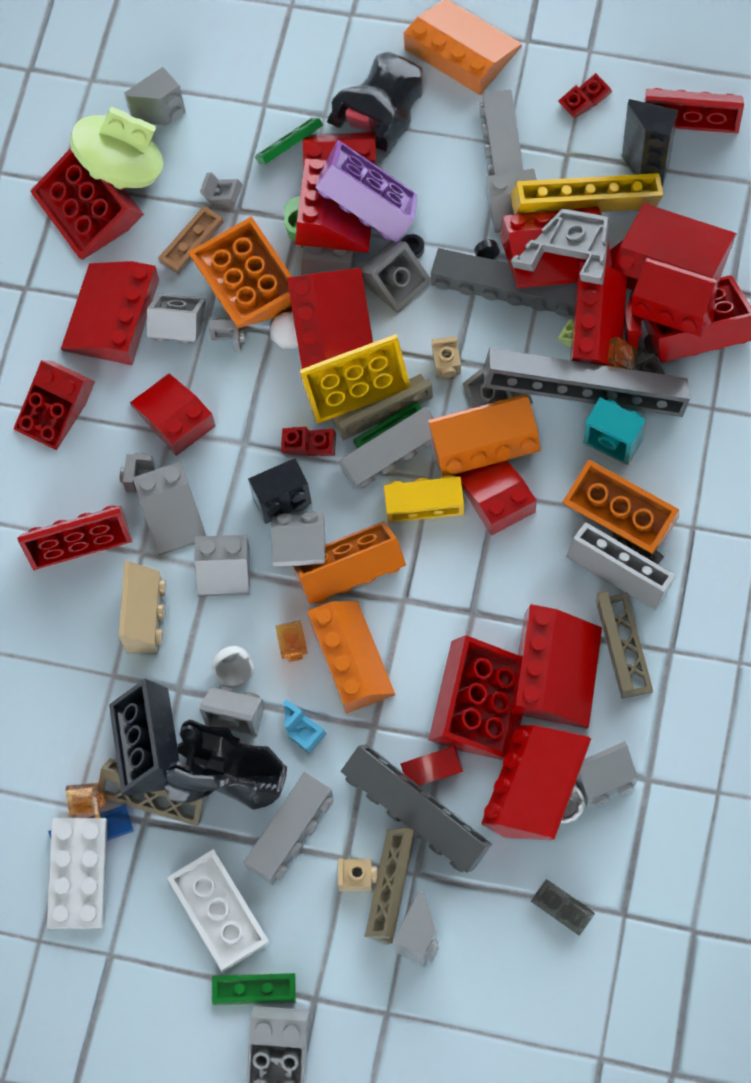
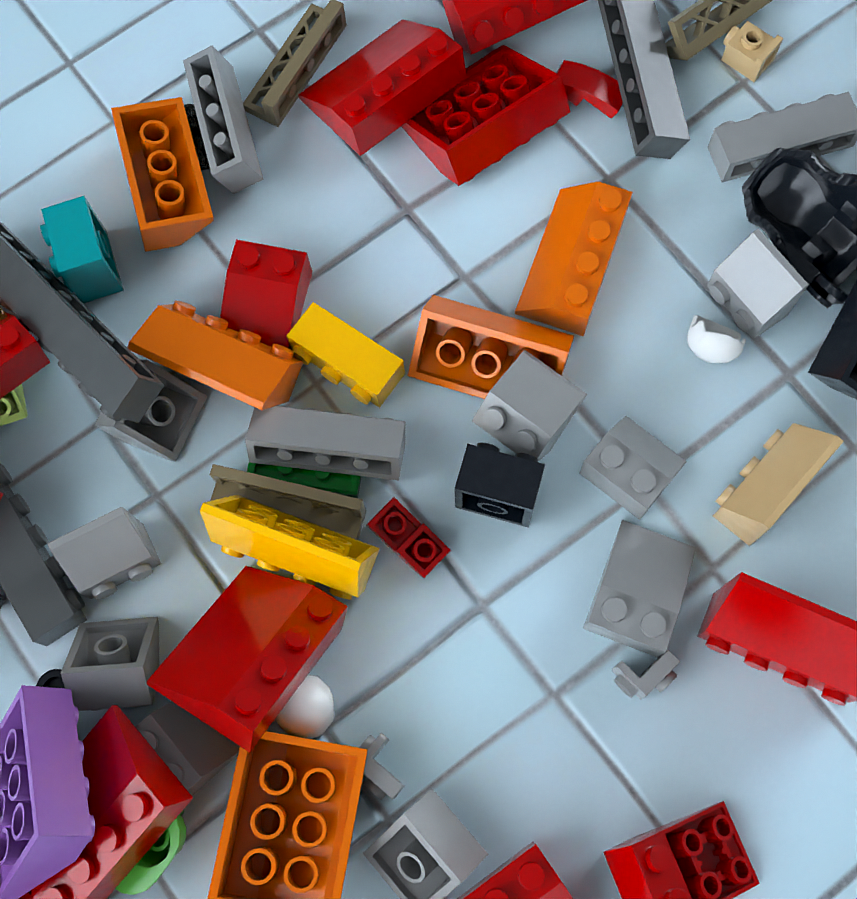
camera: 140 degrees left, 5 degrees up
red slope [130,373,215,456] -> none
clear orange bracket [275,620,308,662] -> none
medium azure slope [283,699,326,754] -> none
tan brick [432,336,461,378] -> none
none -> light grey slope [47,507,161,600]

